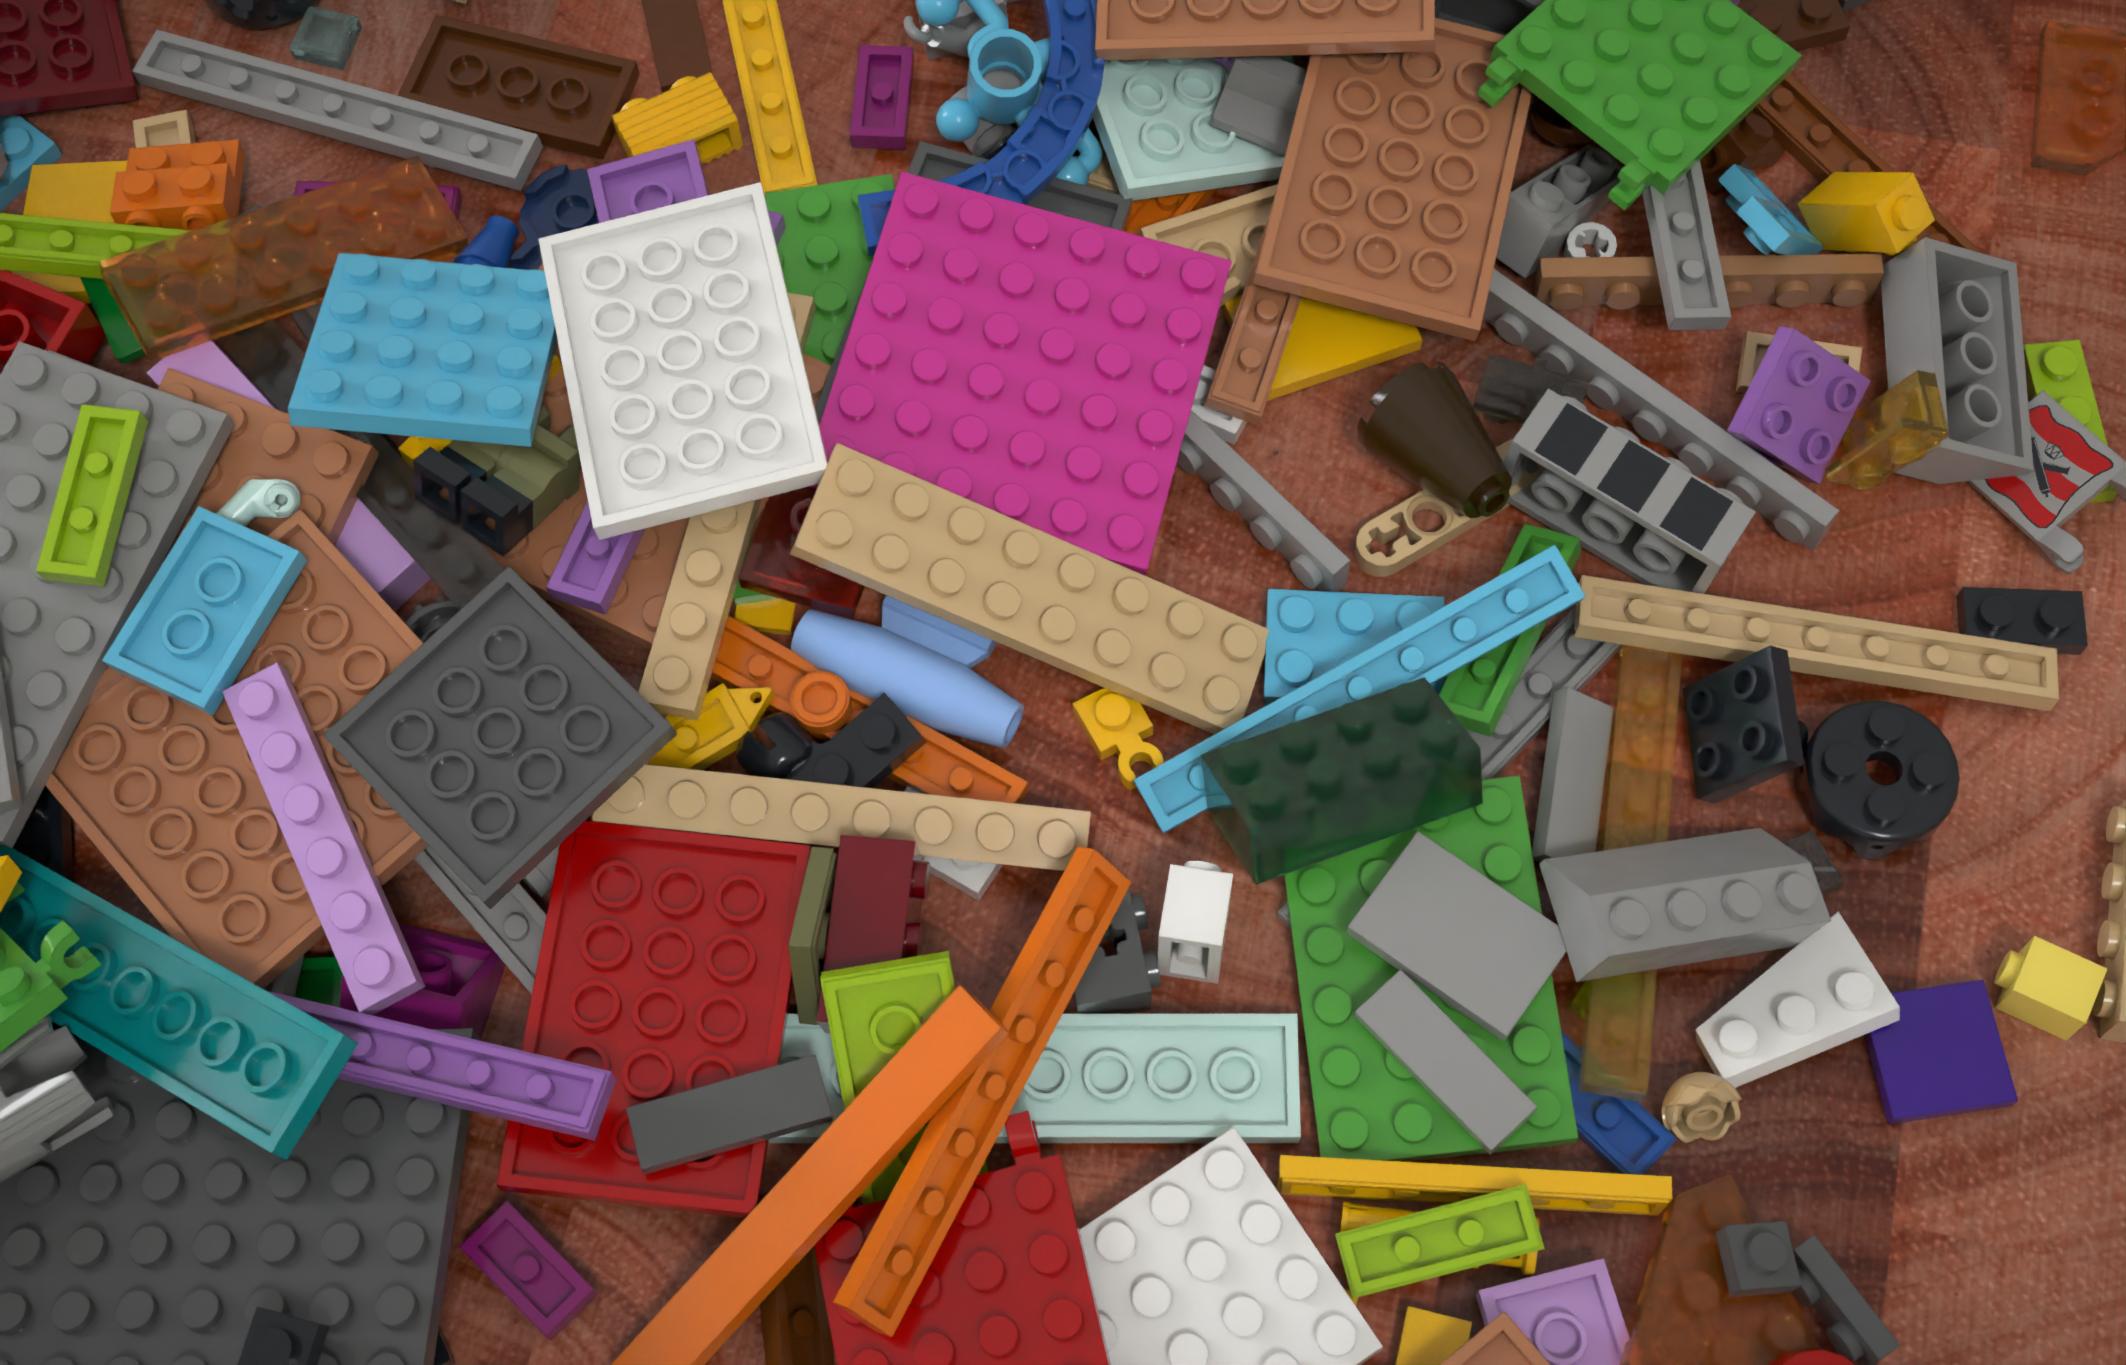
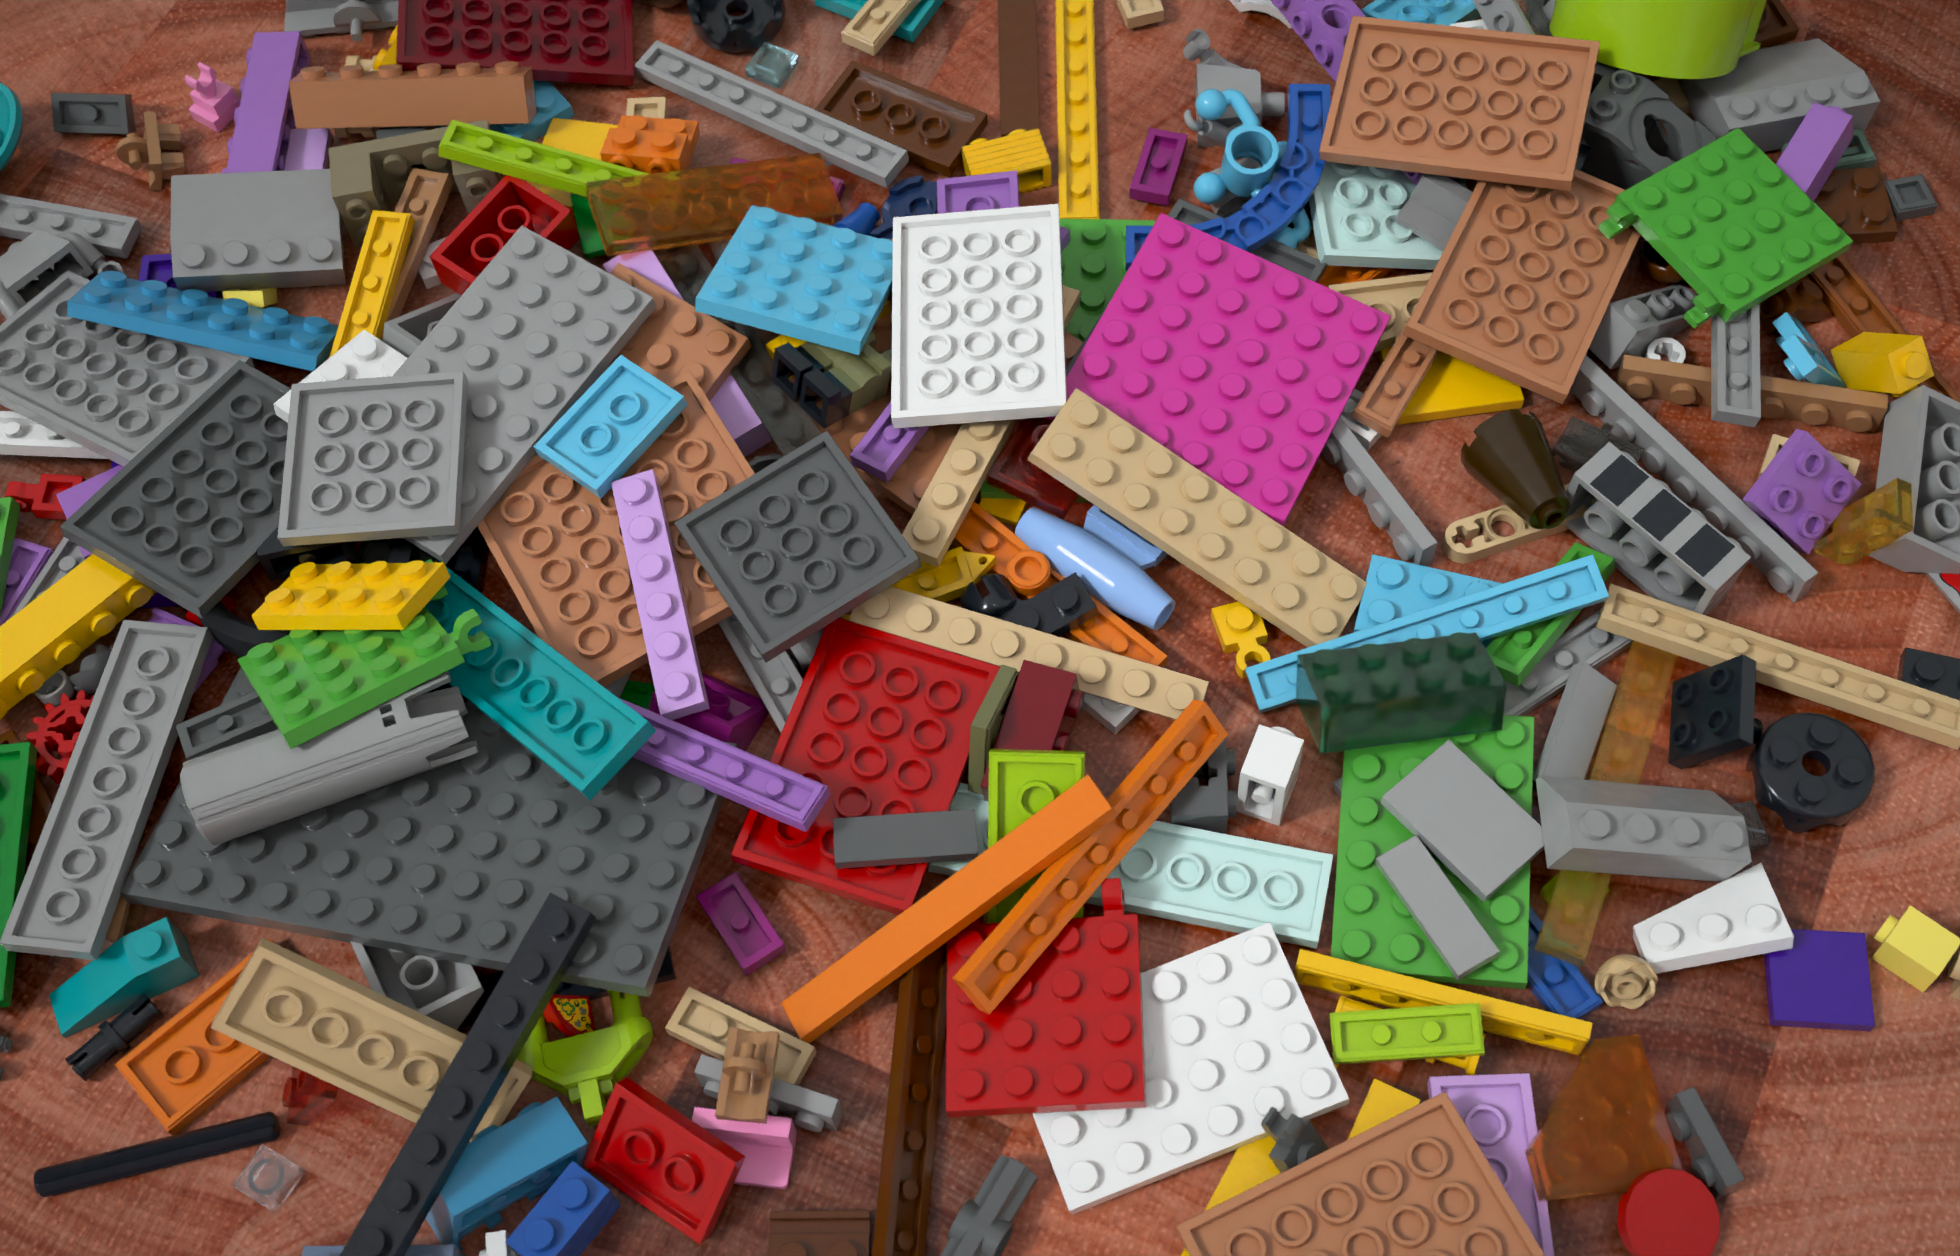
camera: 15 degrees right, 5 degrees down
lime plate [36,404,148,587] -> none
light aqua arm [216,479,301,527] -> none
dark grey plate [1715,1221,1802,1297] -> none

